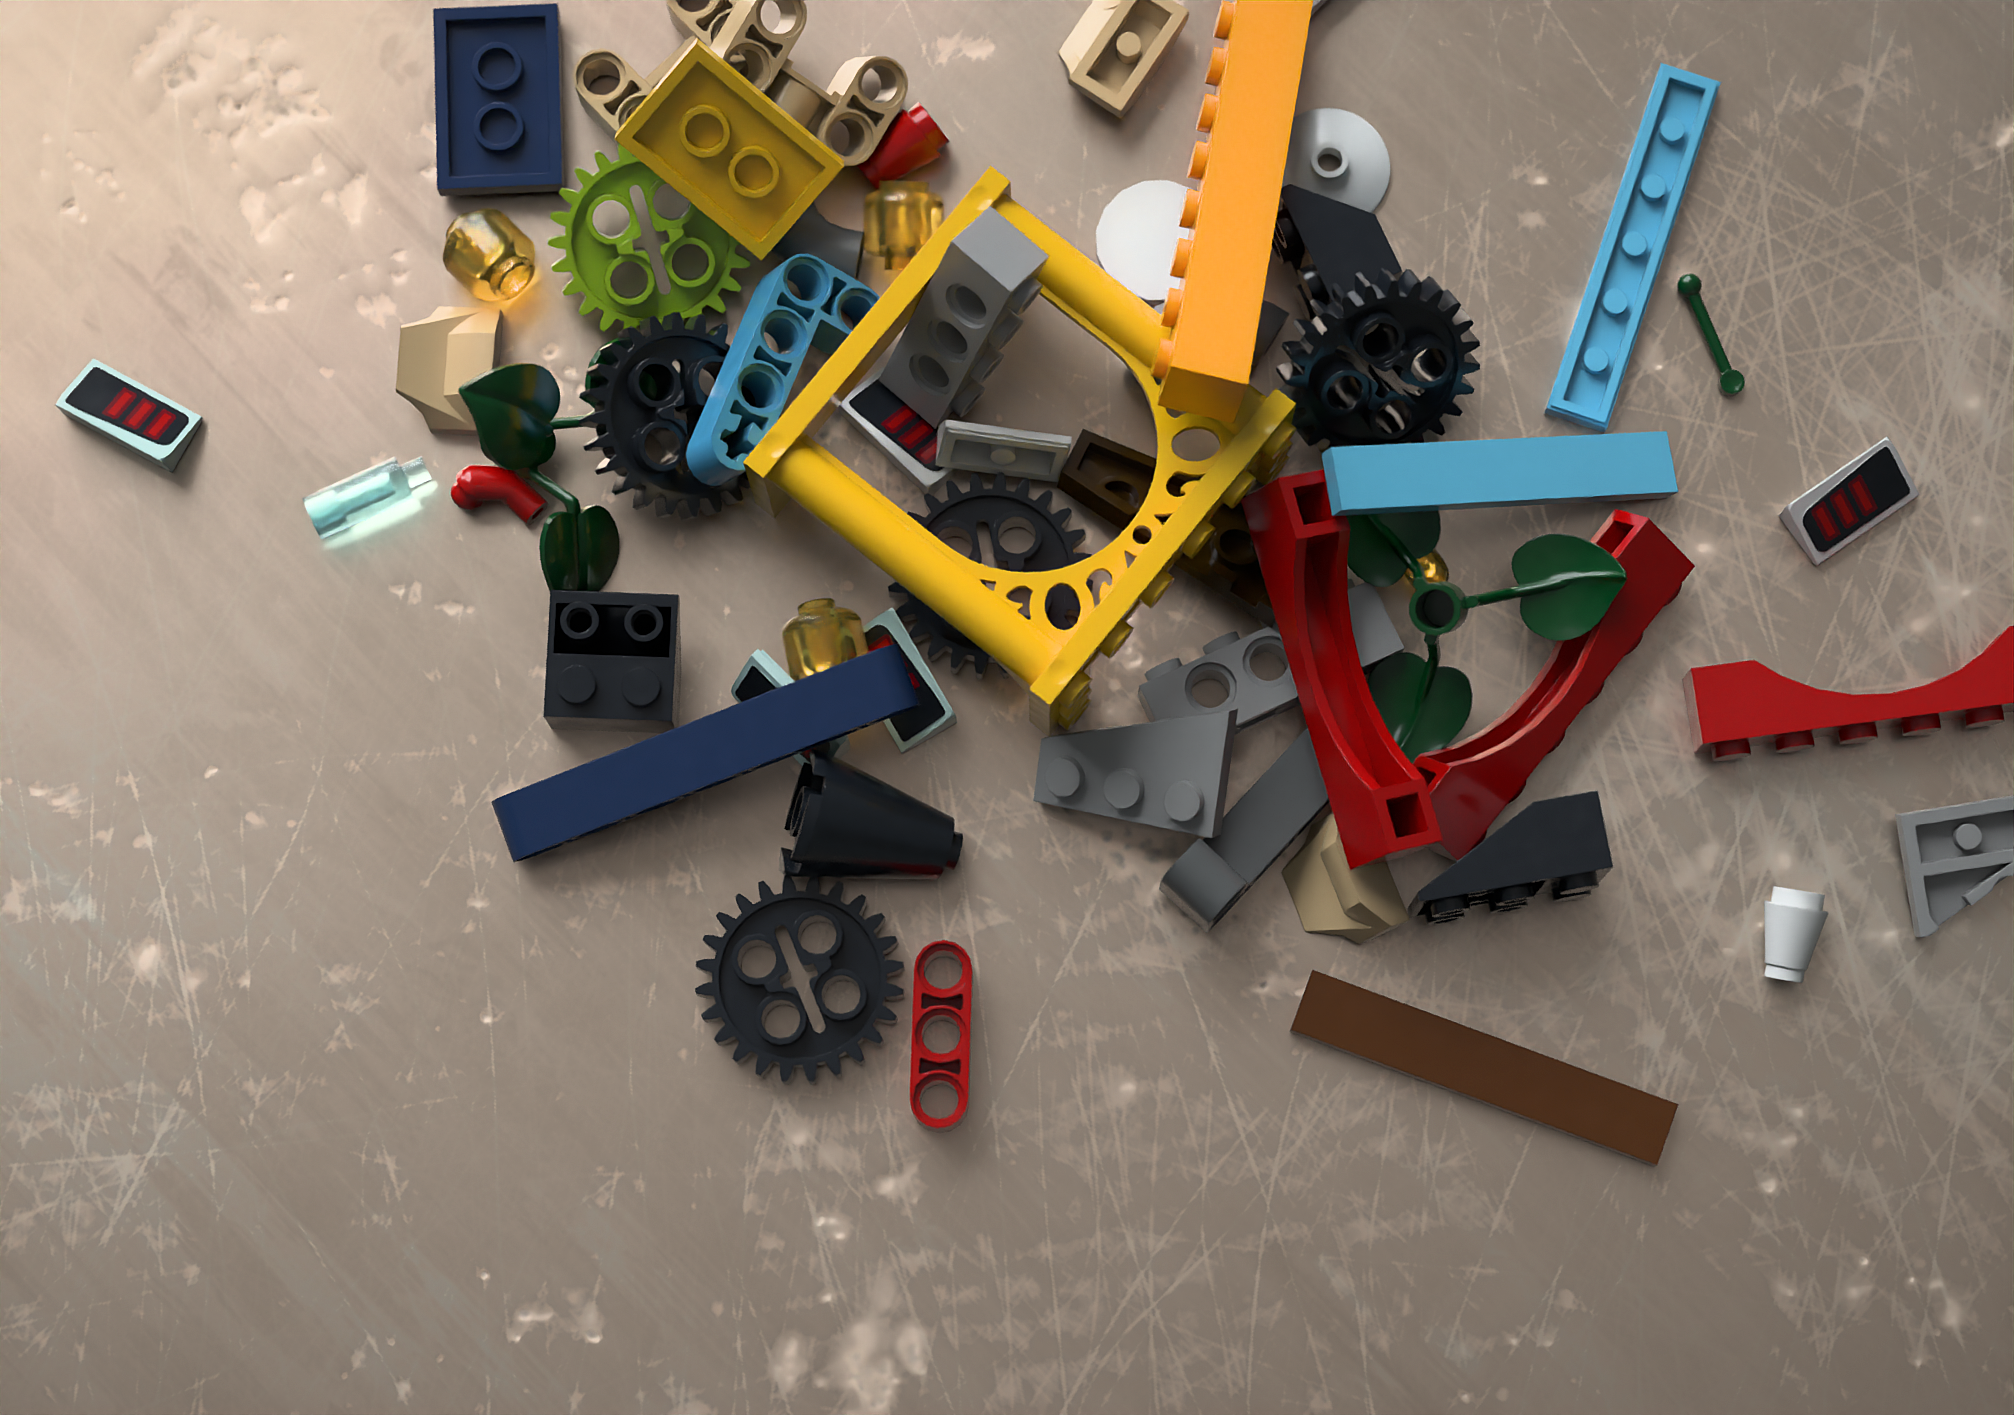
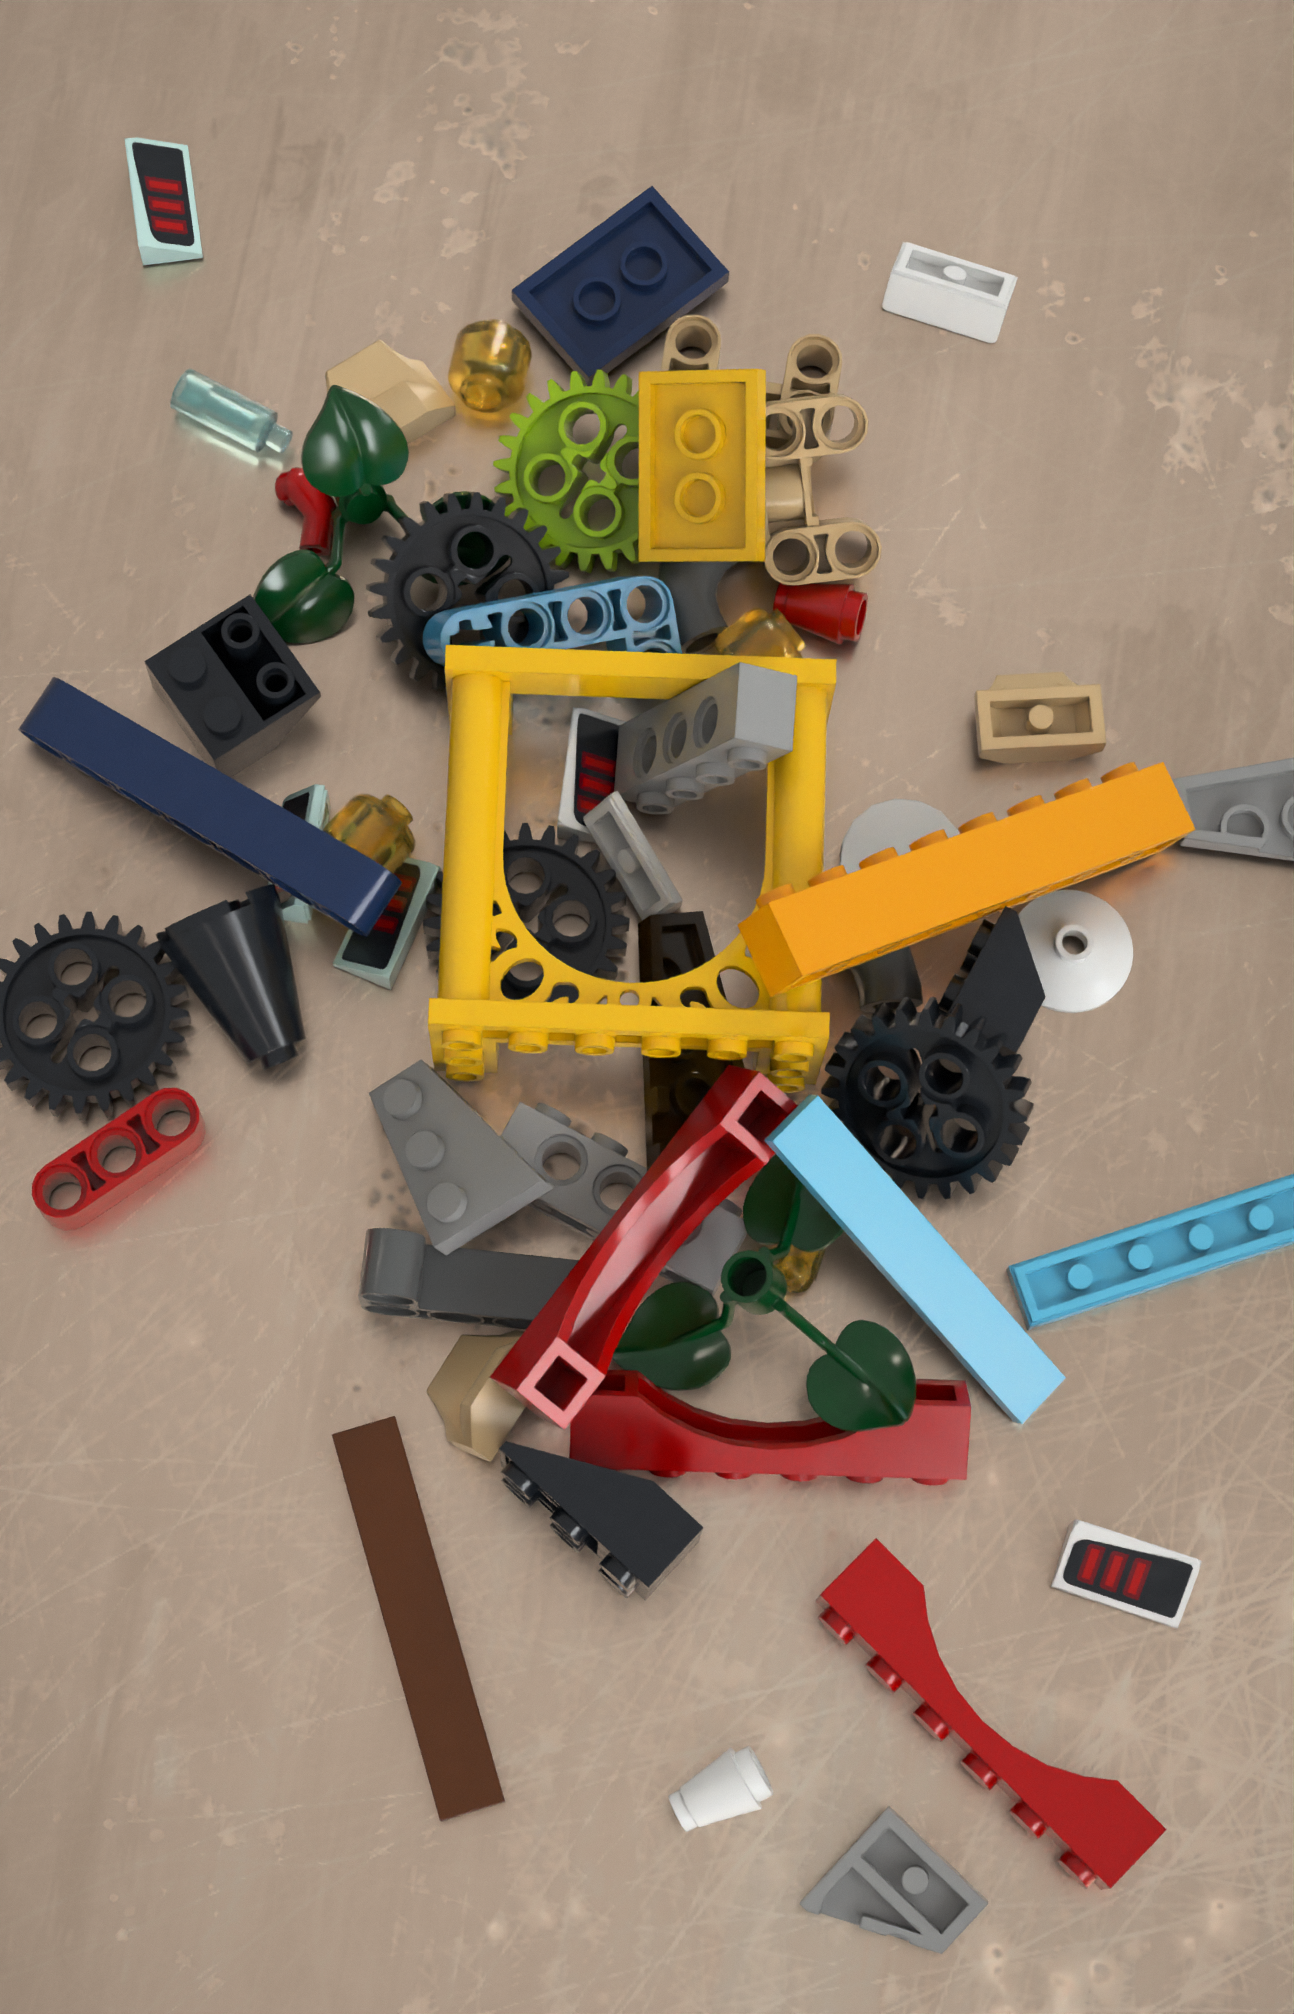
camera: 45 degrees right, 5 degrees down
dark green hinge [1677,273,1745,396] -> none

